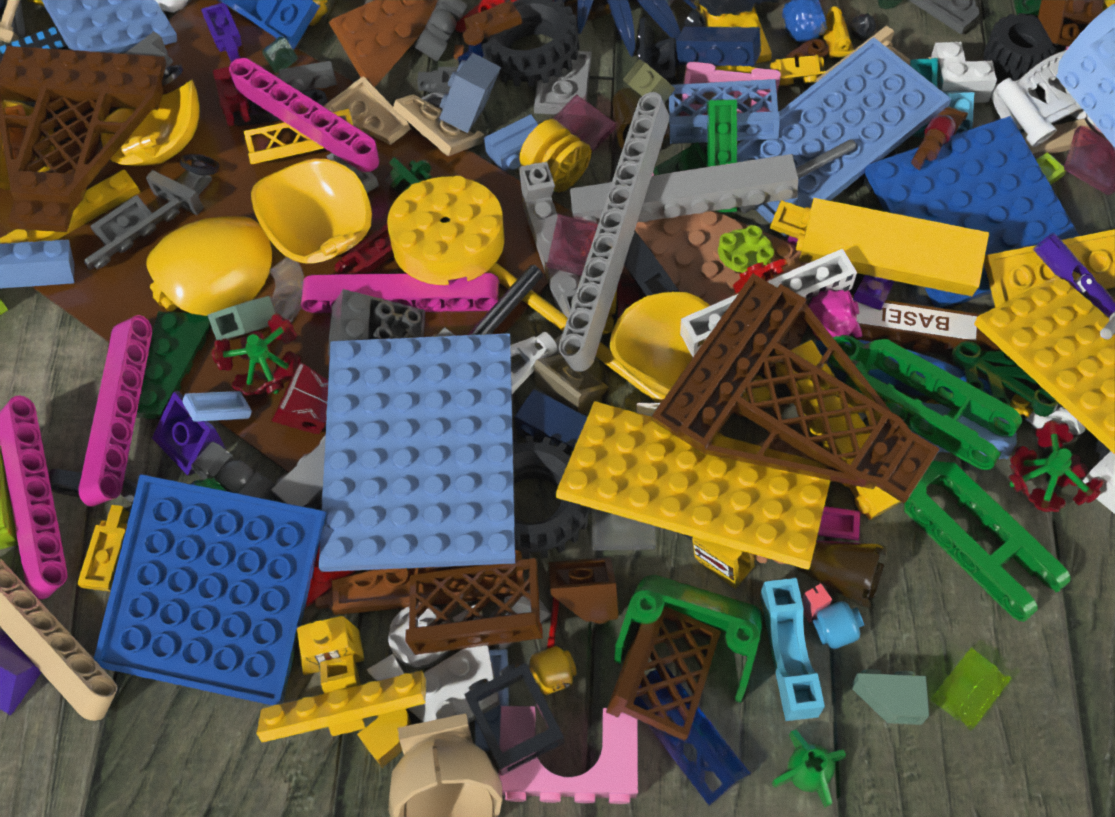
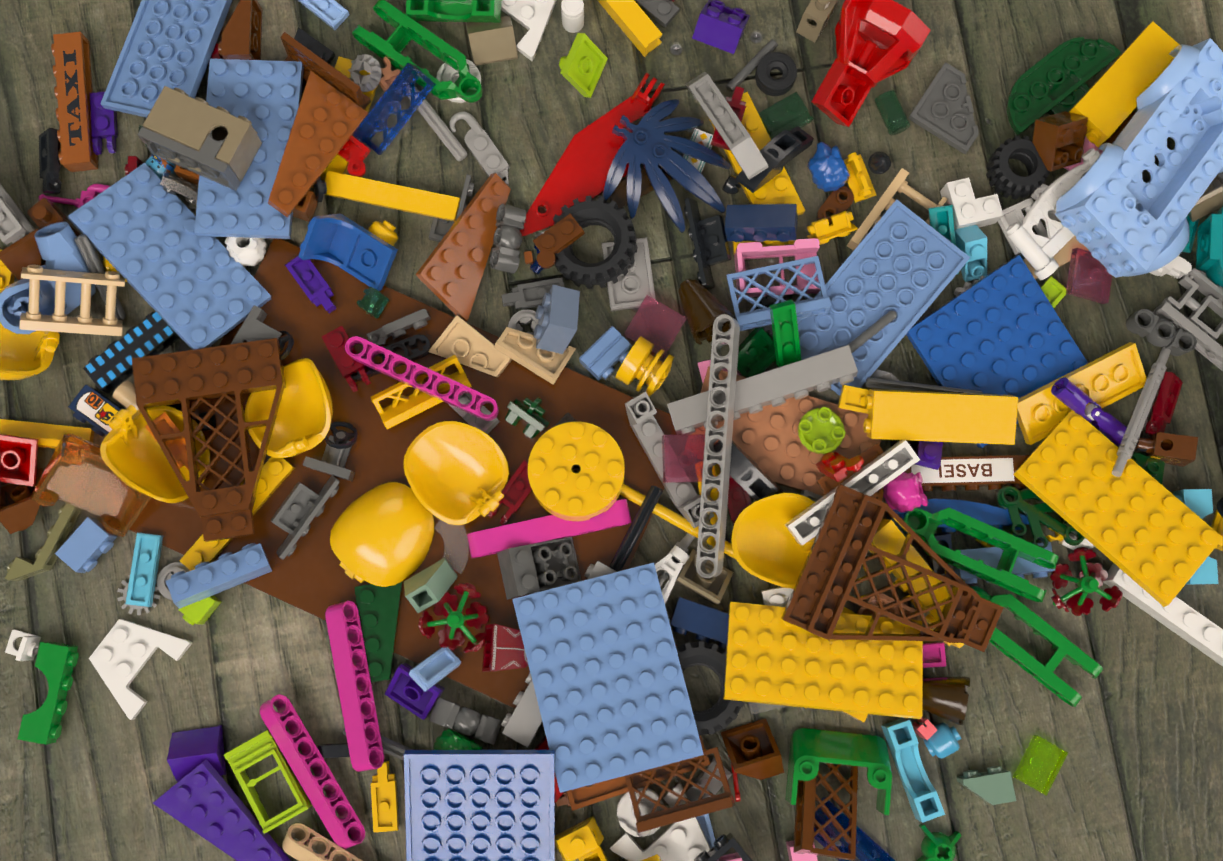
camera: 20 degrees left, 20 degrees up
yellow head [529,646,577,695] -> none
olive slope [623,59,675,103] -> none
reddish brown piece [911,106,968,170] -> none

